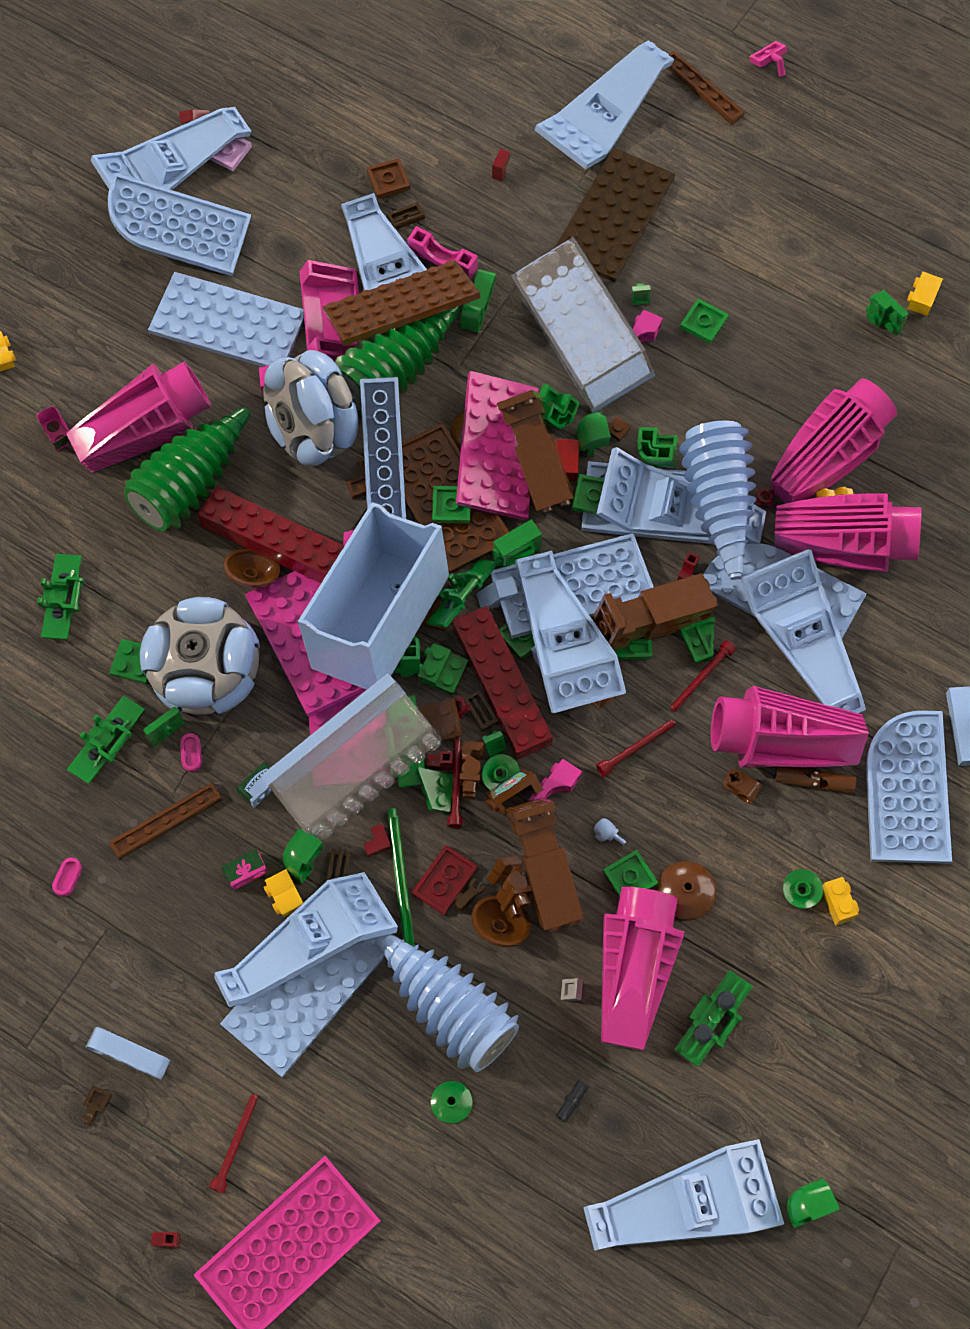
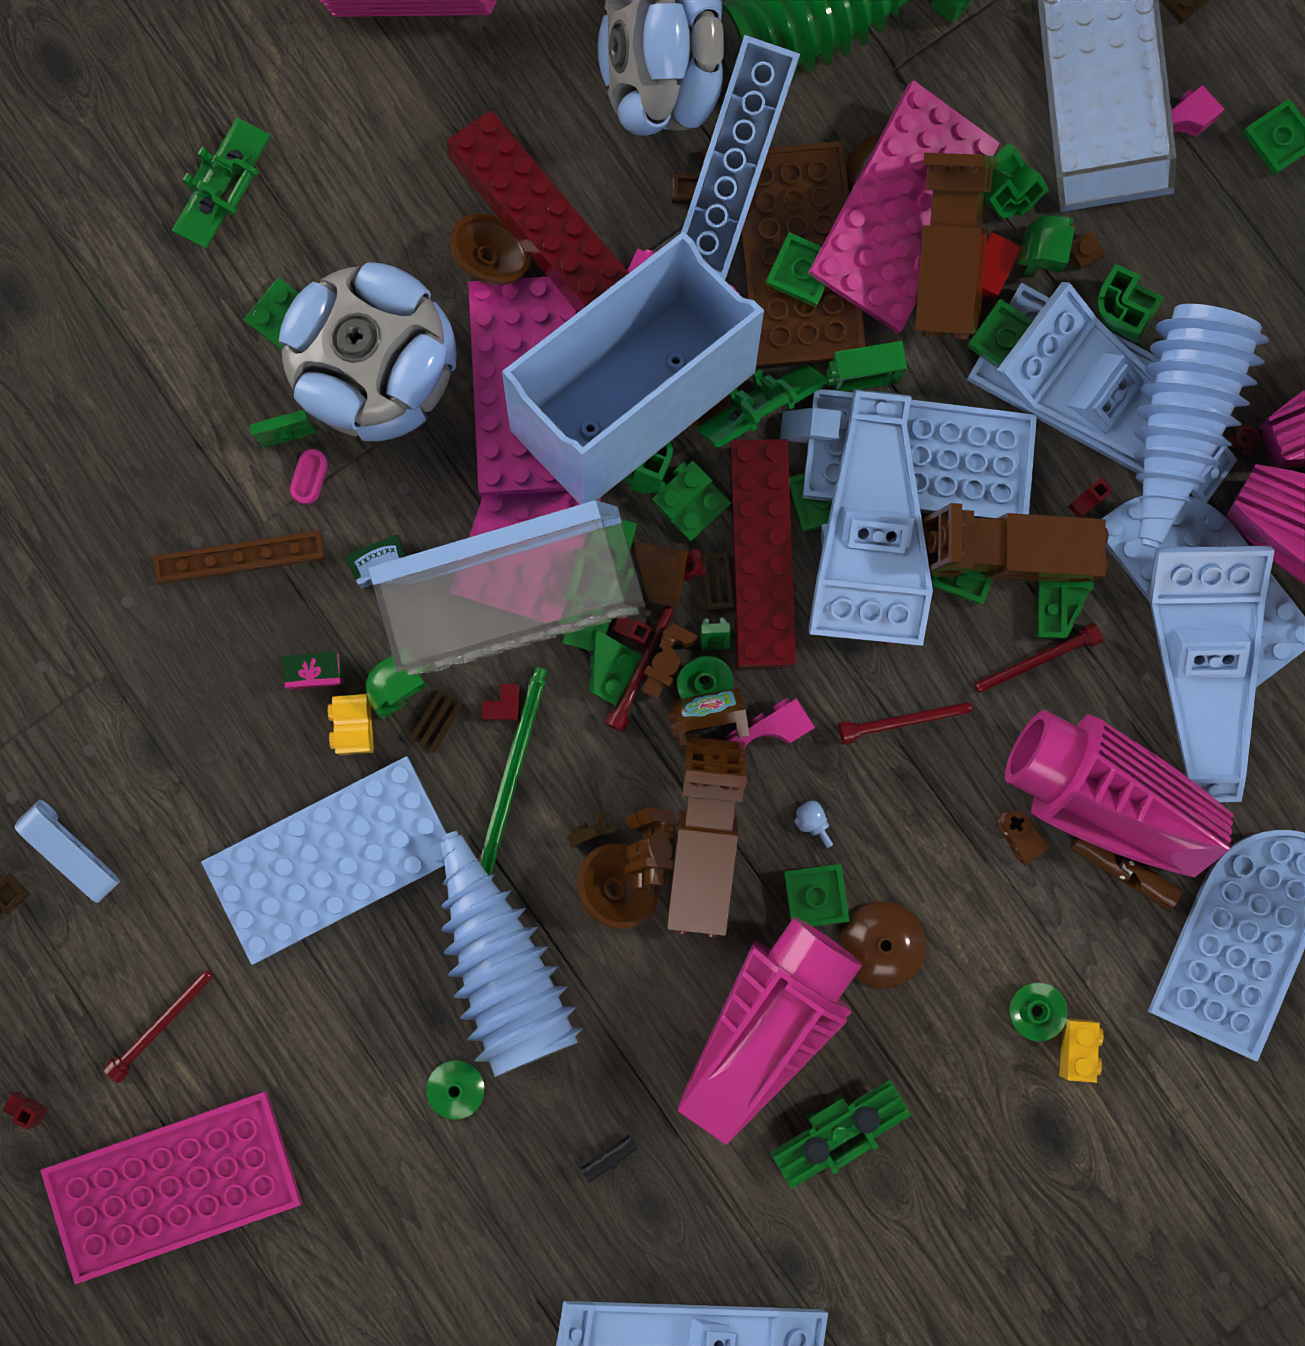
camera: 20 degrees right, 15 degrees up
dark pink tile [52,858,82,897] -> none
green piece [67,695,145,784] -> none
green cone [124,407,251,531] -> none
light blue wing [214,872,398,1007] -> none
dark red tile [411,845,478,916] -> none
light grey plate [561,978,583,1001] -> none
green tile [632,283,651,305] -> none

